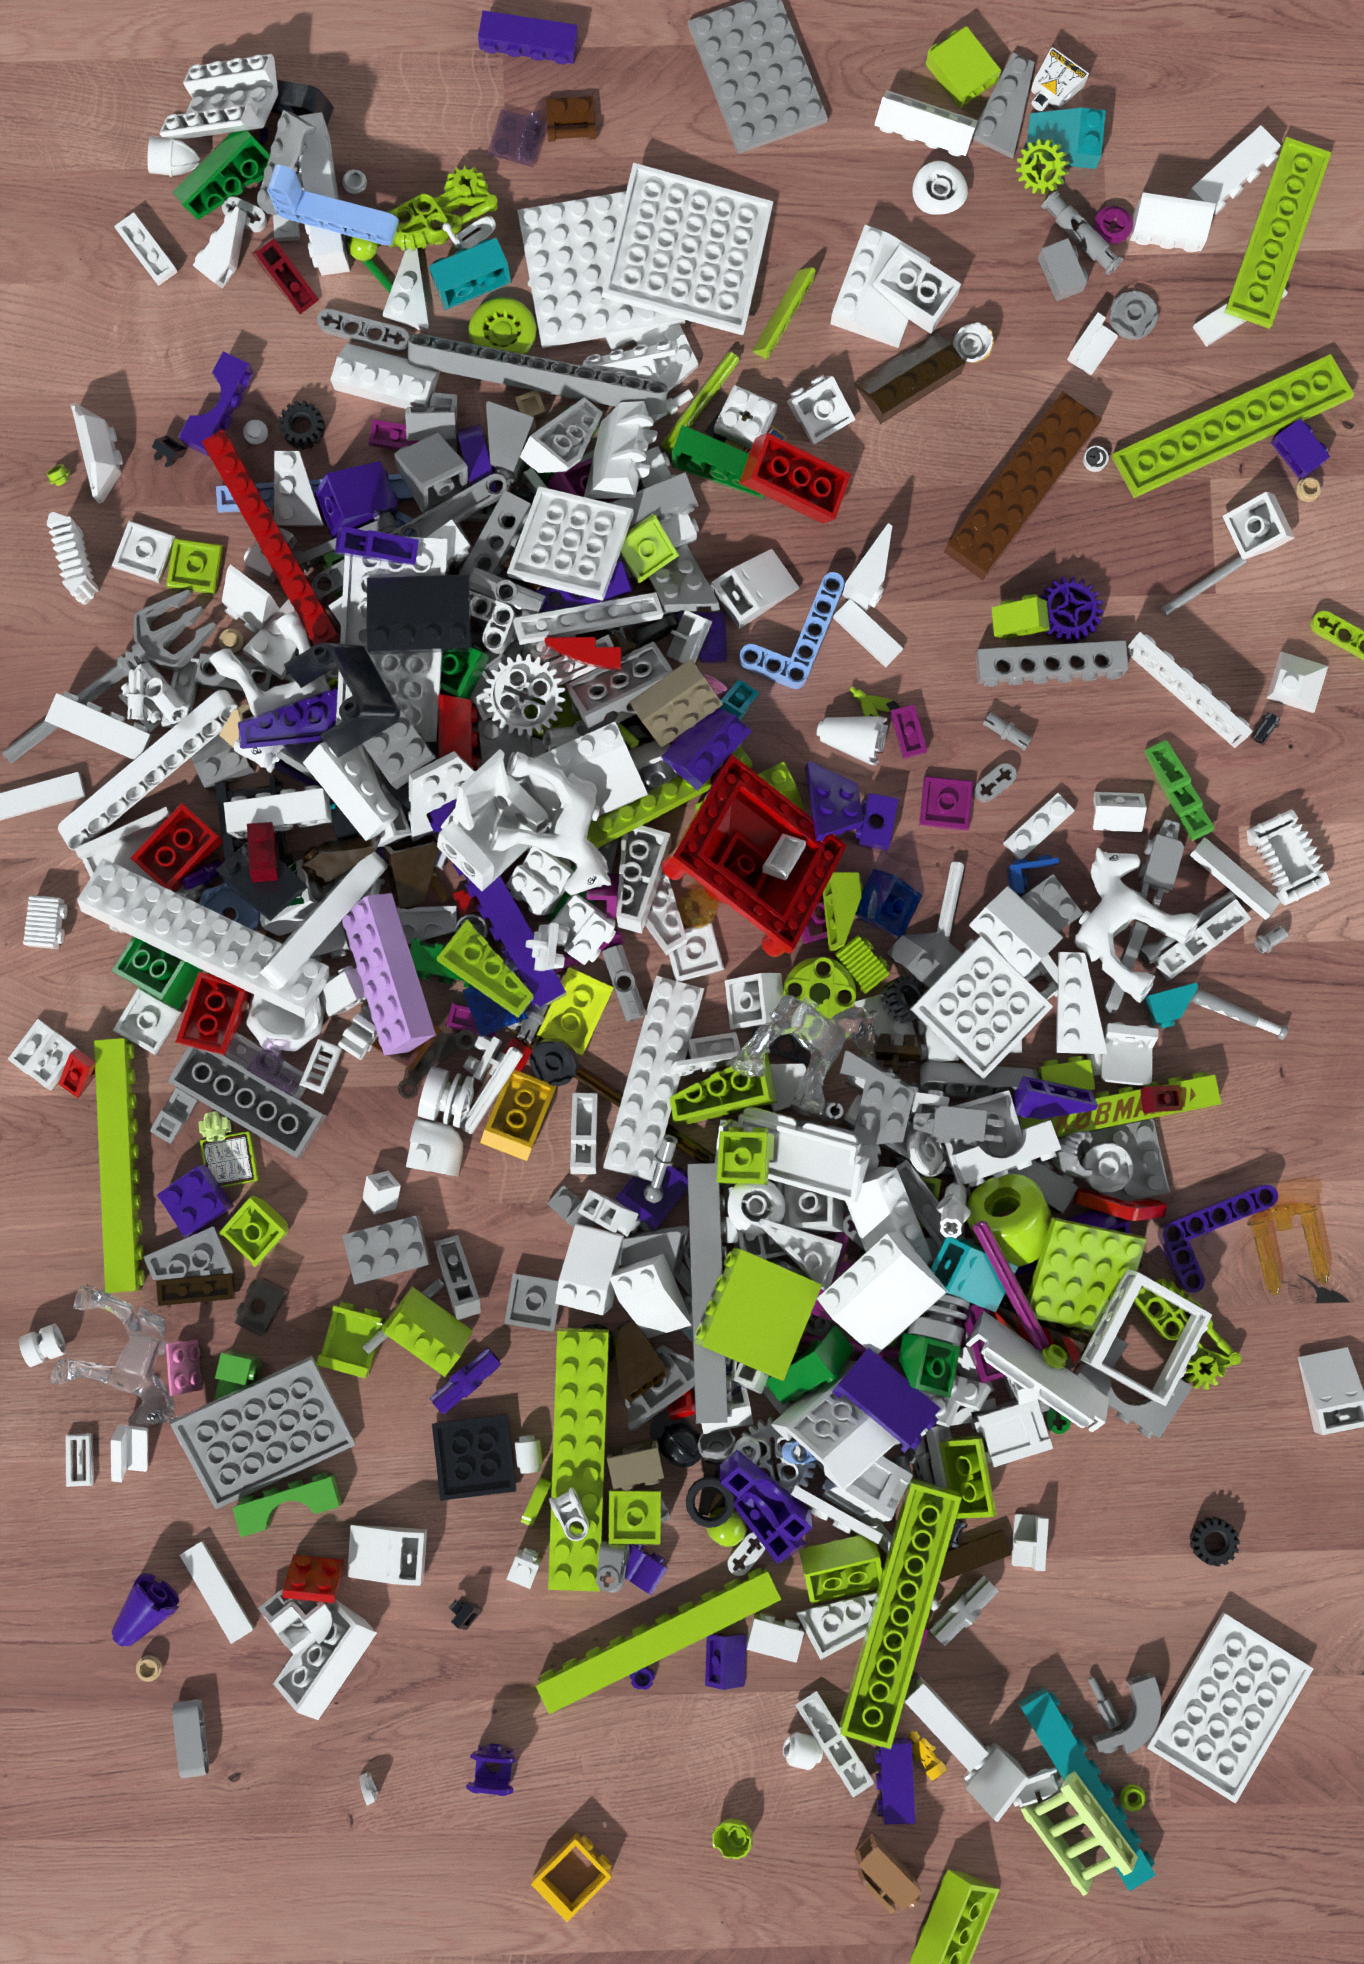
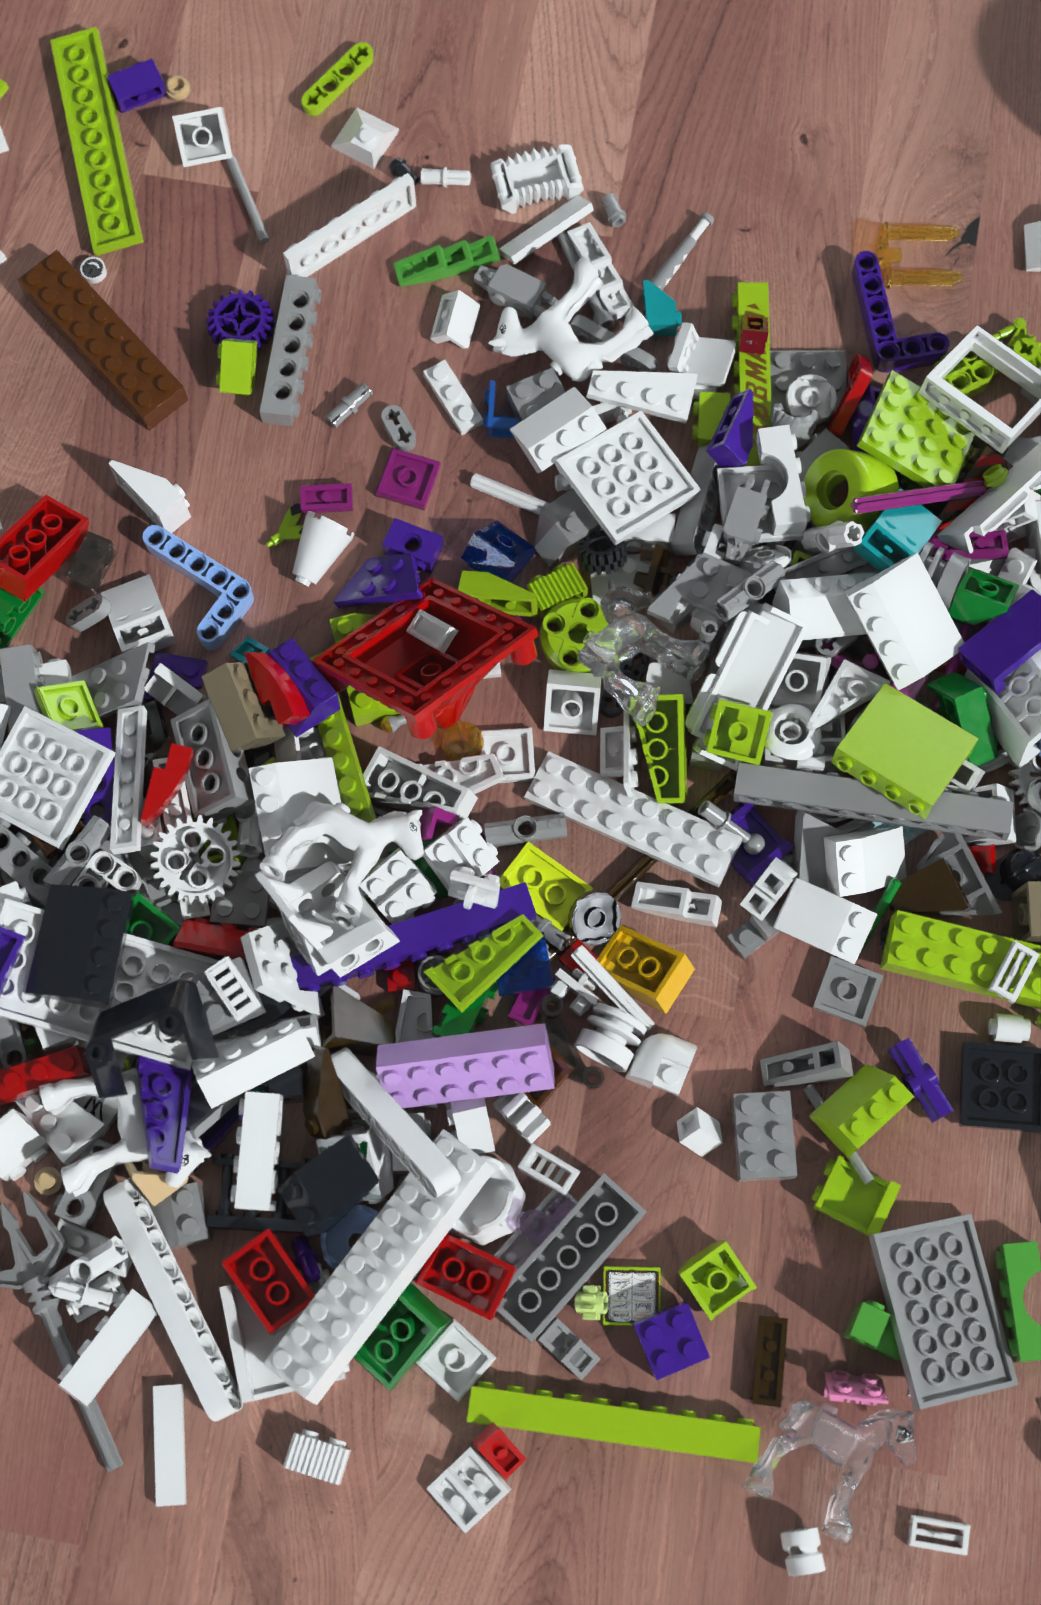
camera: 75 degrees left, 10 degrees down
white panel [111,1424,149,1482] -> none
light grey wing [144,1226,235,1280] -> none
clear smoke brick [234,1277,289,1337] -> none
dark red brick [247,822,278,883] -> none
white tile [833,599,903,668] -> none
none -> clear smoke brick [65,531,117,596]
none -> light grey beam [66,594,112,632]
none -> white slope [204,956,262,1022]
none -> red slope [244,652,311,725]
none -> white axle [421,167,471,187]
none -> light grey piece [713,560,786,622]
none -> green bar [860,877,902,953]
none -> white tile [988,941,1040,1004]

